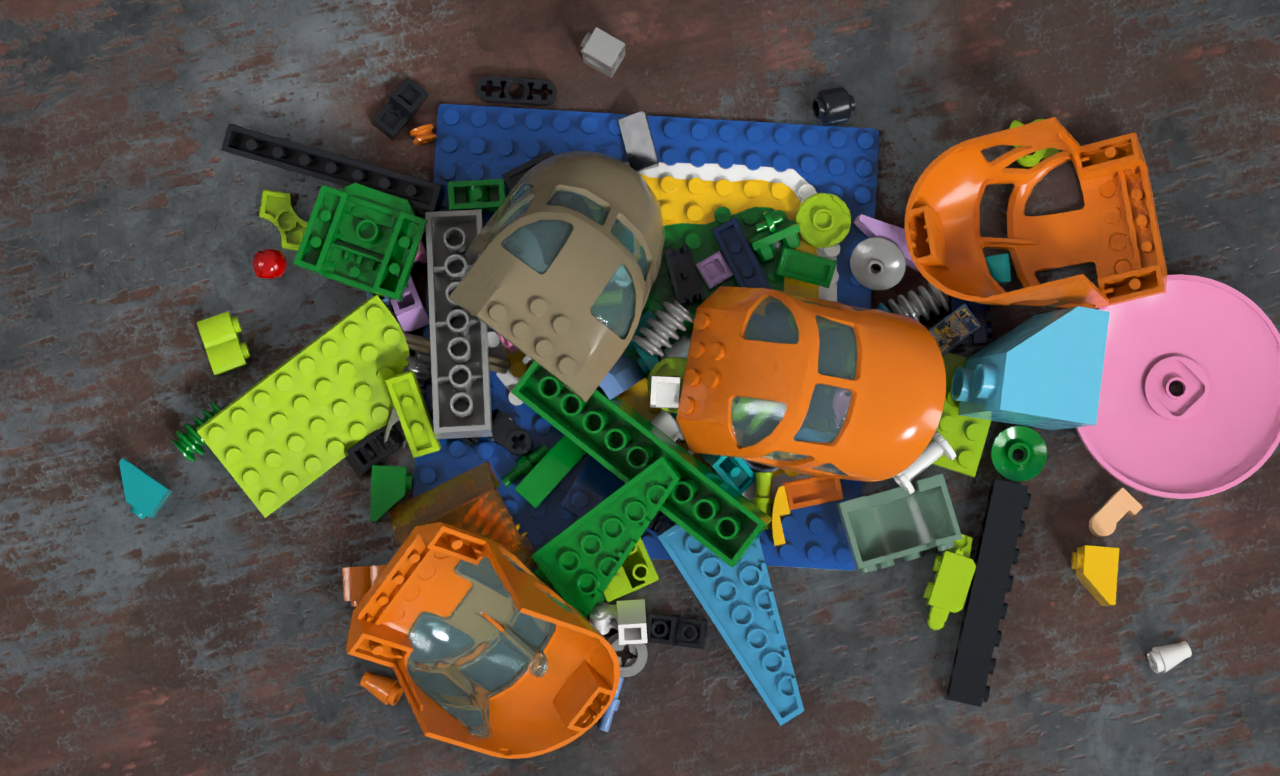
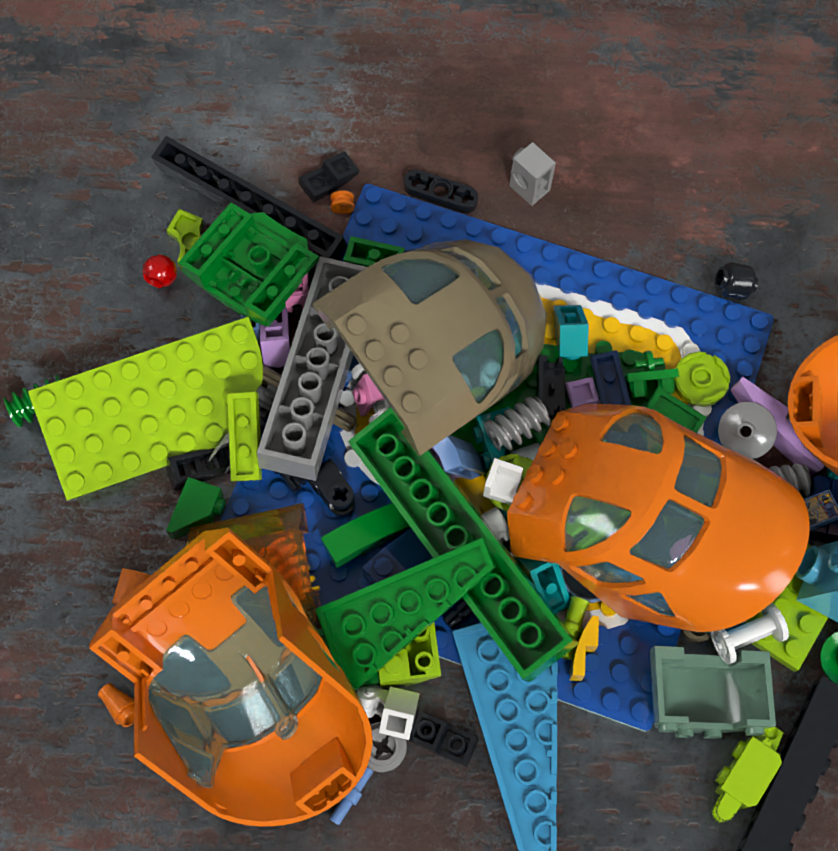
camera: 15 degrees right, 15 degrees down
lime brick [197,311,251,376] -> none
green bar [500,443,550,488] -> none
slope [618,110,659,172] -> none
orange tile [783,476,844,510] -> none
none -> teal slope [553,305,589,360]

